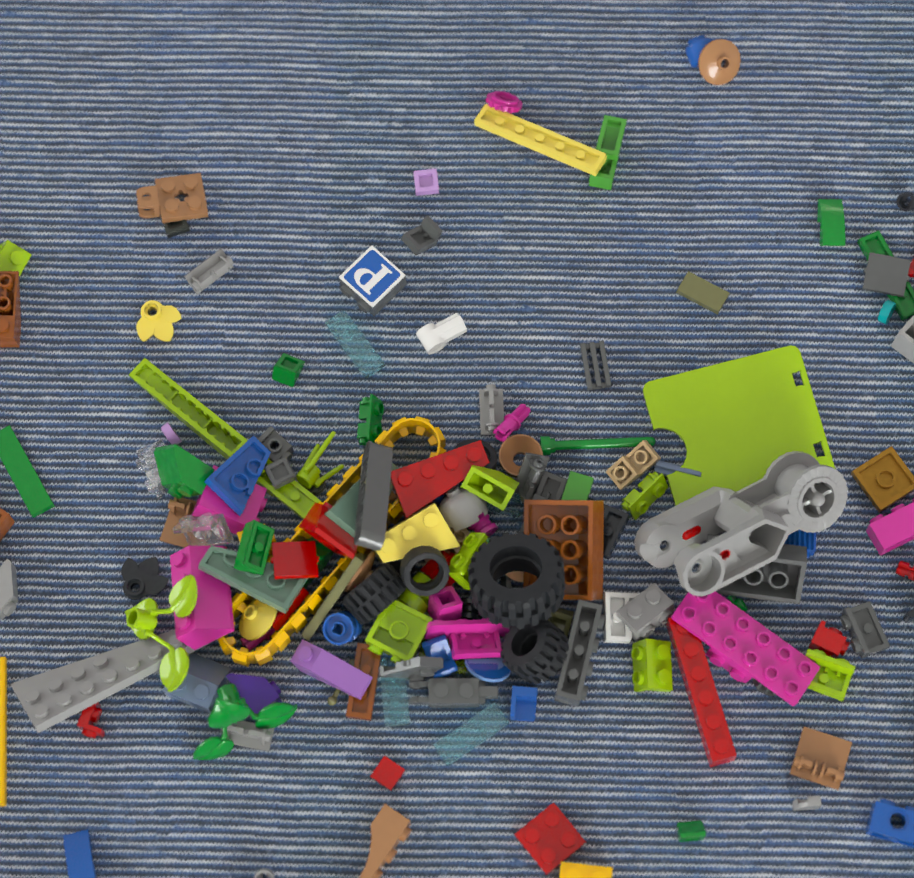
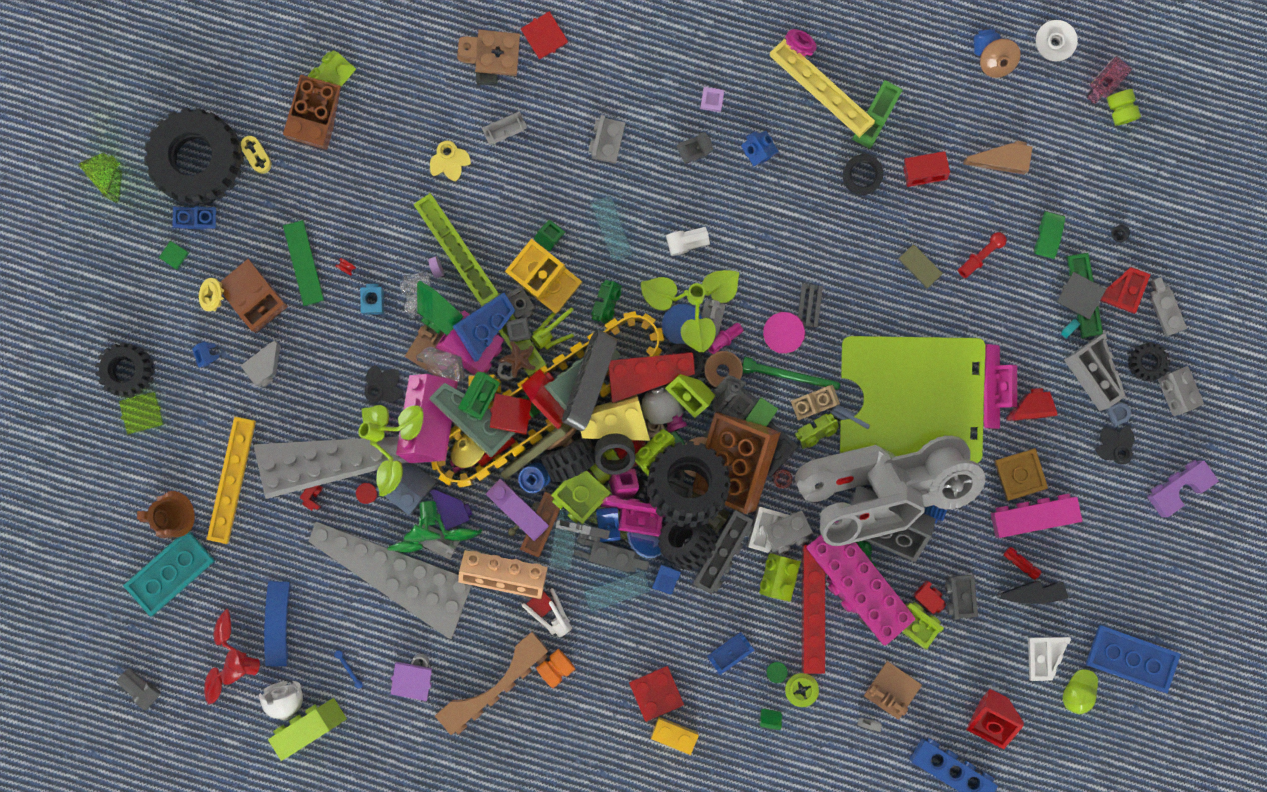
camera: 10 degrees right, 15 degrees up
piece [339,245,407,316] -> none
none -> light grey wing [308,522,472,639]
none -> red bush [335,258,357,276]
none -> red tile [356,483,378,504]
none -> dark azure brick [360,284,384,315]
none -> light nougat brick [458,550,548,599]
none -> light grey bush [497,362,514,381]
none -> reddish brown animal [499,341,536,378]
none -> yellow bracket [505,239,583,315]
none -> red piece [520,11,568,60]
none -> white plant [522,588,572,637]
none -> orange wheel [536,648,576,688]
none -> light grey bracket [589,115,625,164]
none -> lime plant [641,270,739,352]
none -> blue tile [662,304,702,345]
none -> blue hinge [707,632,755,675]
none -> blue brick [741,131,779,166]
none -> dark pink tile [763,312,805,354]
none -> green piece [766,662,788,683]
none -> clear red bush [773,470,792,489]
none -> lime gear [785,673,819,707]
none -> black tyre [843,154,884,195]
none -> red hinge [903,151,950,187]
none -> red pin [958,232,1007,278]
none -> medium nougat slope [963,141,1033,175]
none -> dark pink bracket [983,344,1017,429]
none -> red slope [1006,388,1058,421]
none -> white dish [1035,20,1078,61]
none -> clear pink torso [1086,56,1132,104]
none -> lime wheel [1106,89,1141,126]

